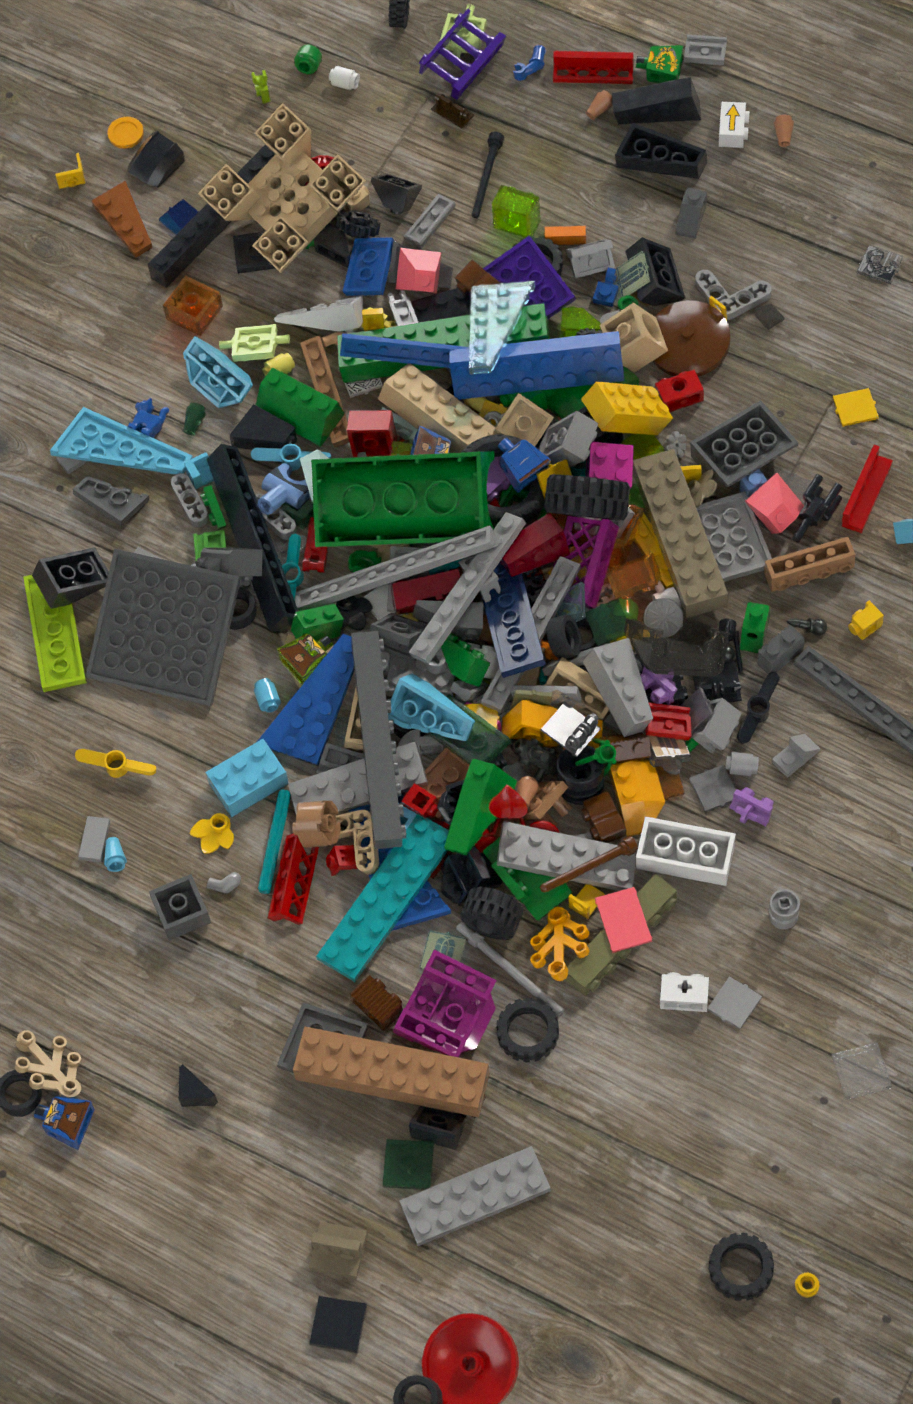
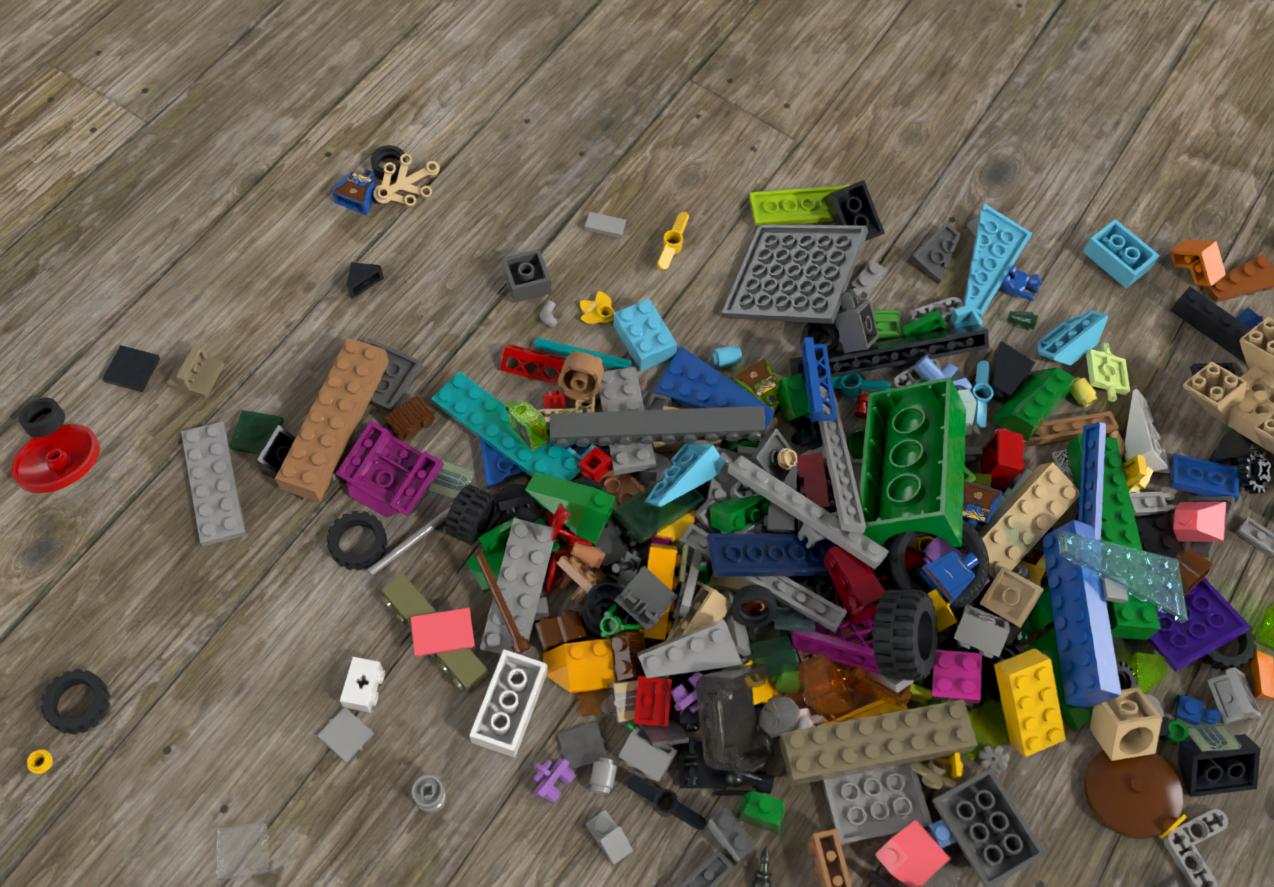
camera: 85 degrees right, 0 degrees up
medium azure cone [104,837,127,872] -> none
clear orange brick [163,275,223,336] -> none
light orange plant [530,907,590,981] -> none
yellow bracket [569,884,605,919] -> none
red brick [655,370,704,412] -> none
none -> clear neon green torso [506,400,549,452]
none -> tan plate [777,448,797,470]
none -> blue fence [801,337,837,421]
none -> medium azure brick [1083,219,1160,289]
none -> light grey tile [1102,576,1128,603]
none -> orange brick [1170,239,1226,286]

